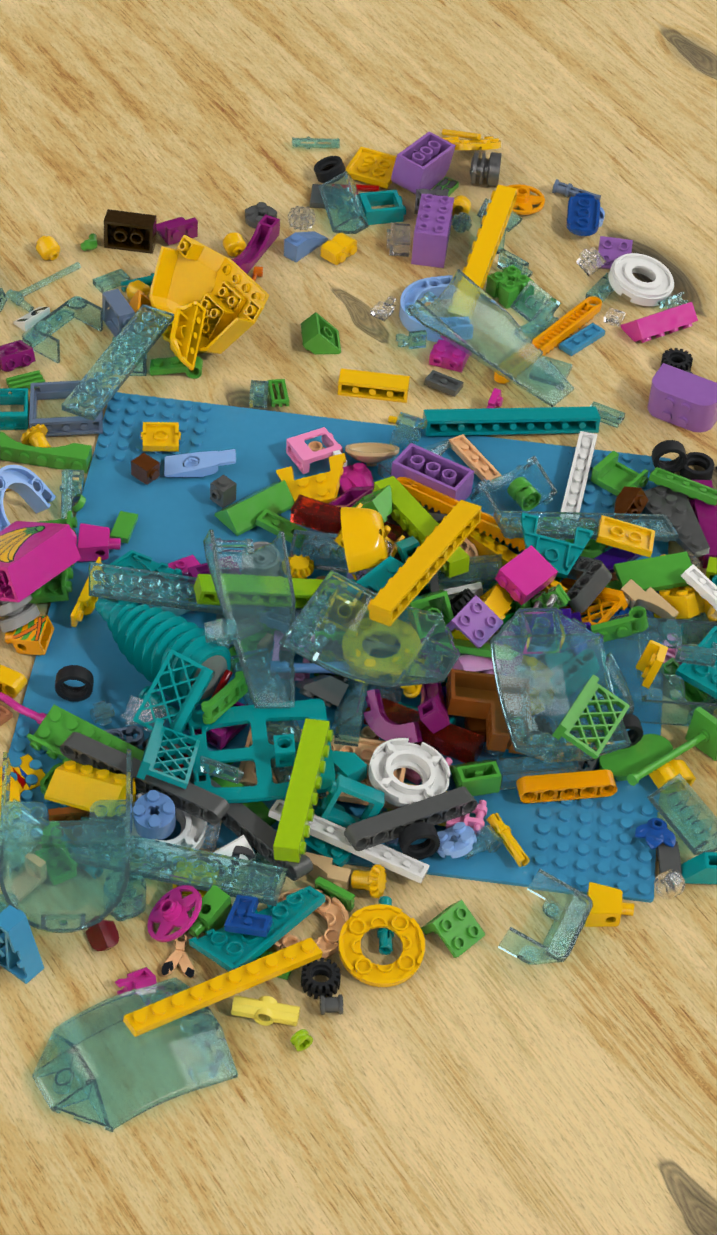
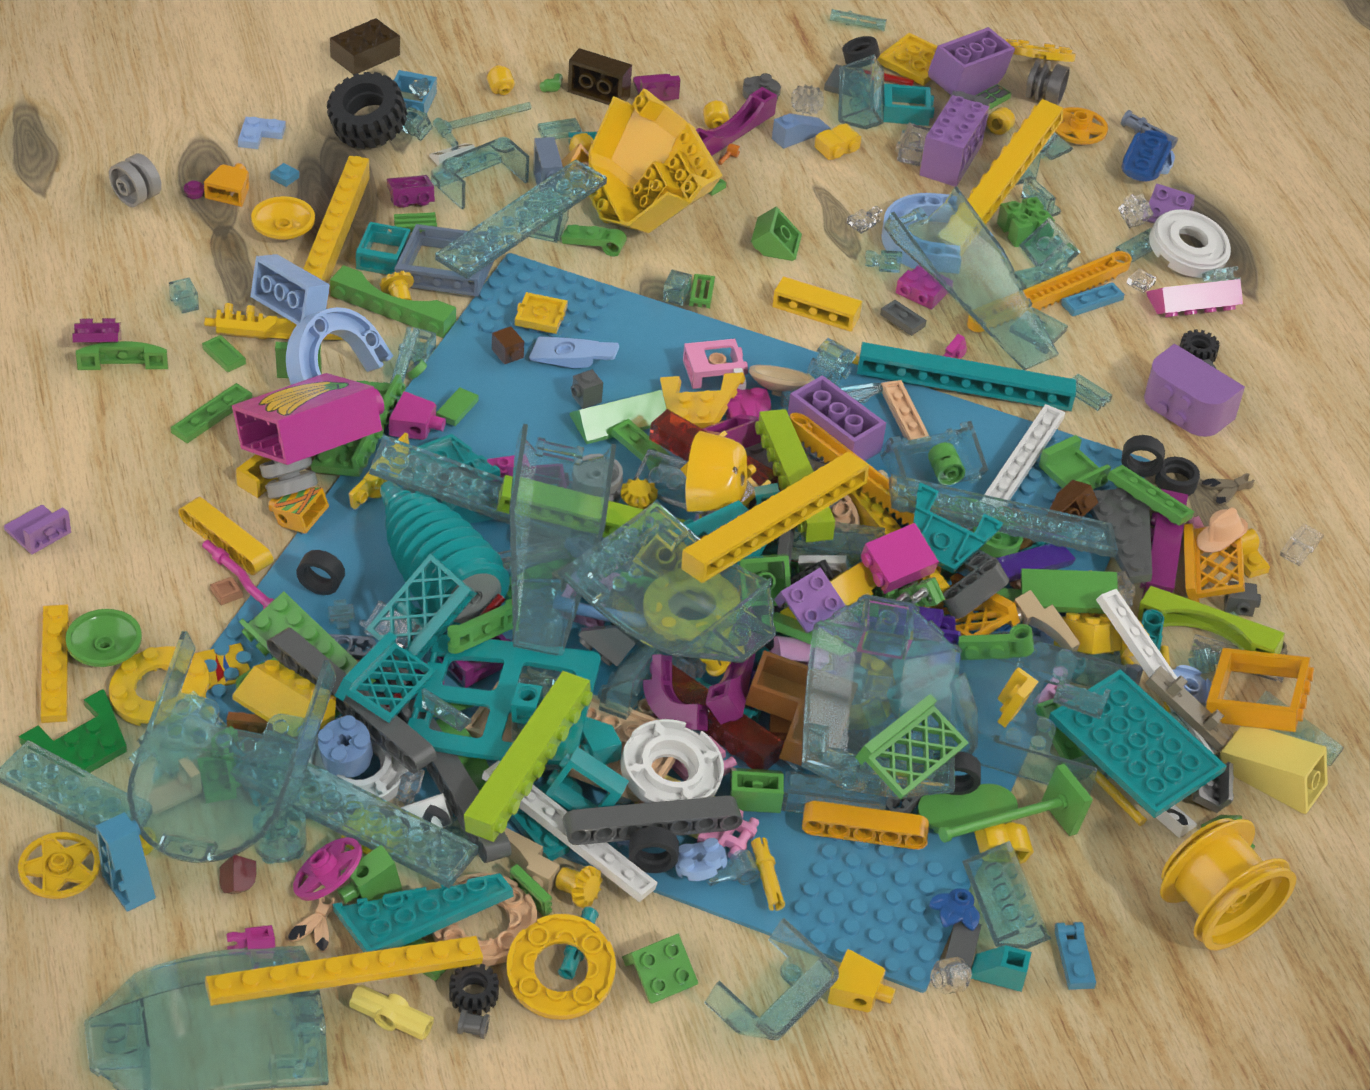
camera: 15 degrees right, 0 degrees up
yellow wedge [169,301,206,370] -> none
clear light blue brick [204,618,237,646] -> none
blue plate [224,894,273,938] -> none
lime bush [290,1029,313,1051] -> none
bright green slope [352,485,392,523] -> none
yellow bar [442,129,481,140] -> none
clear light blue gear [452,212,472,233] -> none
yellow tile [596,515,655,558] -> none

